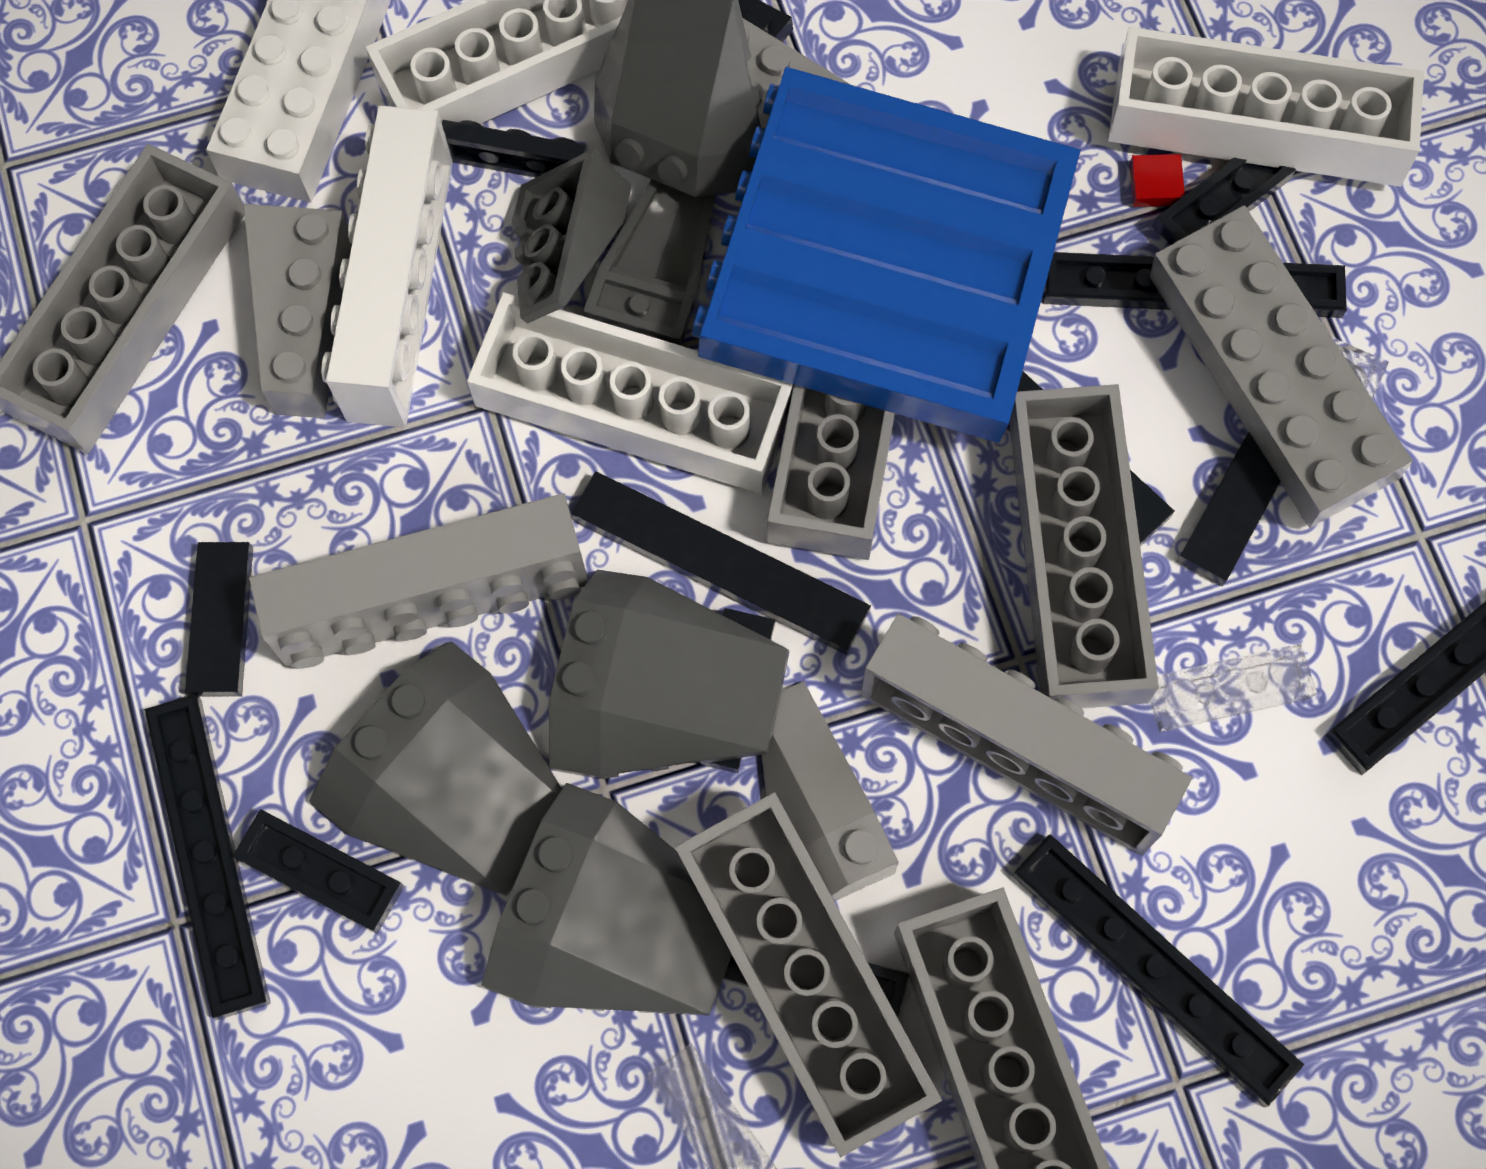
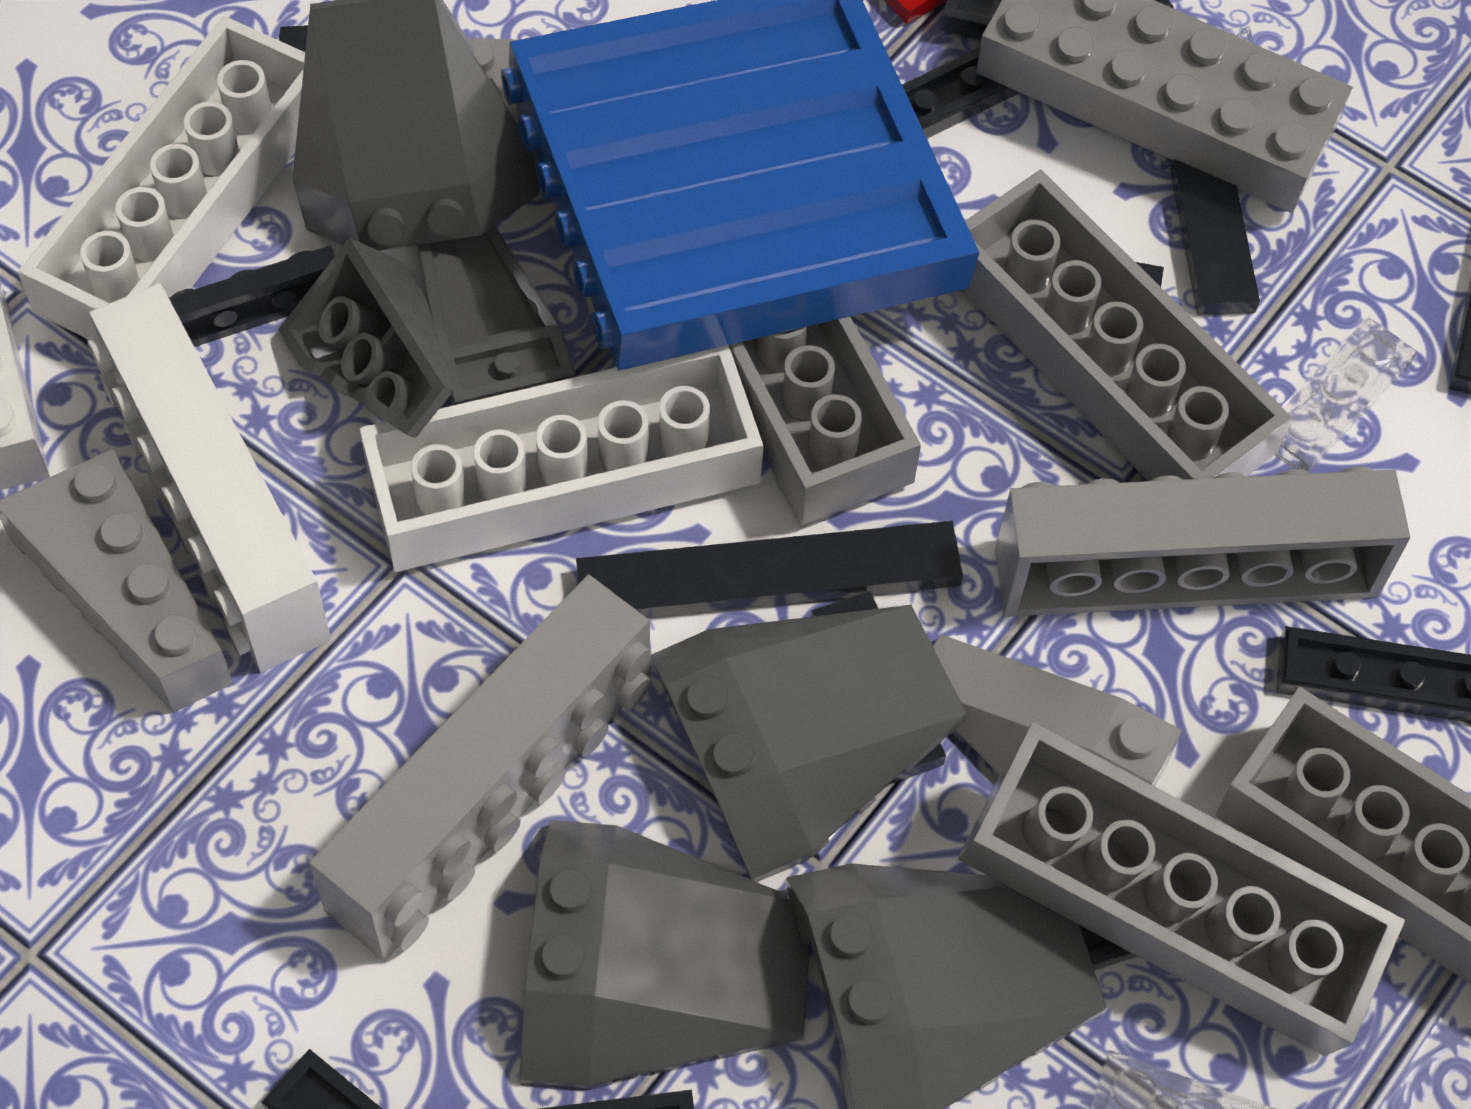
camera: 40 degrees left, 10 degrees down
black tile [185,542,253,697] -> none

